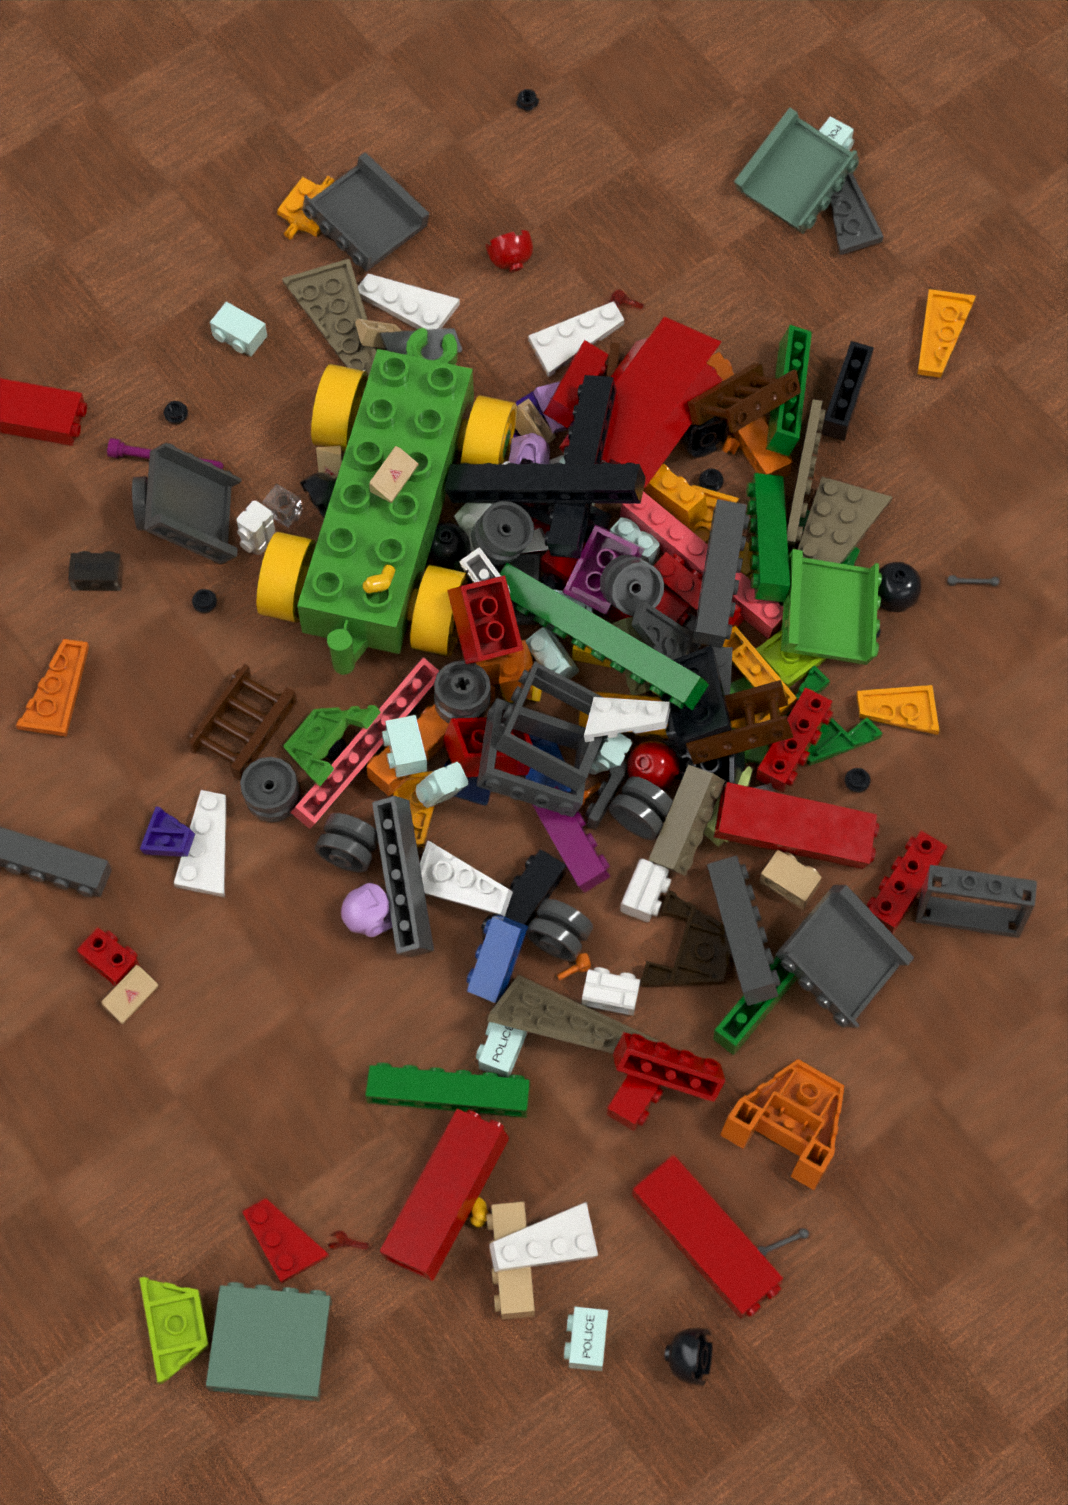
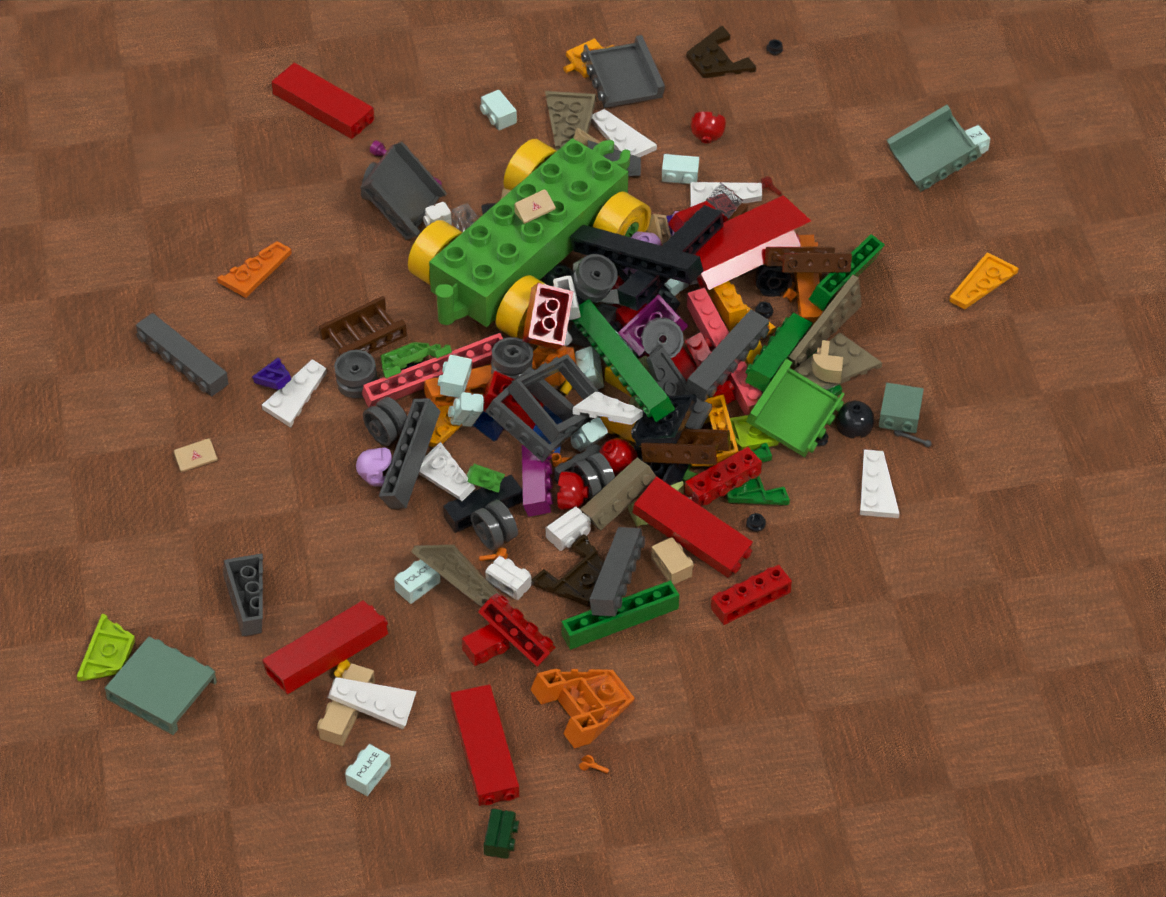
camera: 25 degrees right, 15 degrees down
clear smoke brick [68,551,123,591] -> none
red brick [76,927,140,987] -> none
black plate [164,401,188,424] -> none
black plate [192,589,217,613] -> none
red wing [242,1198,330,1284] -> none
clear red hand [328,1230,368,1250] -> none
yellow arm [362,565,396,594] -> none
green brick [366,1062,530,1118] -> none
brick [467,915,528,1003] -> none
light aqua brick [610,517,660,565] -> none
black cylinder [665,1328,713,1386] -> none
dark grey hinge [757,1228,809,1257] -> none
dark grey panel [775,885,914,1028] -> none
black brick [821,341,874,441] -> none
dark grey wing [830,173,884,255] -> none
light orange wing [856,685,939,735] -> none
dark grey window [915,865,1037,938] -> none
none -> dark grey wedge [223,553,263,636]
none -> bright green hips [467,463,505,492]
none -> dark green brick [483,809,520,859]
none -> red cylinder [557,471,589,510]
none -> orange hand [579,755,609,774]
none -> light aqua brick [662,154,699,184]
none -> dark brown wing [686,26,756,78]
none -> clear piece [706,182,744,218]
none -> tan brick [812,340,843,383]
none -> white wing [860,450,900,518]
none -> sand green panel [879,382,924,433]

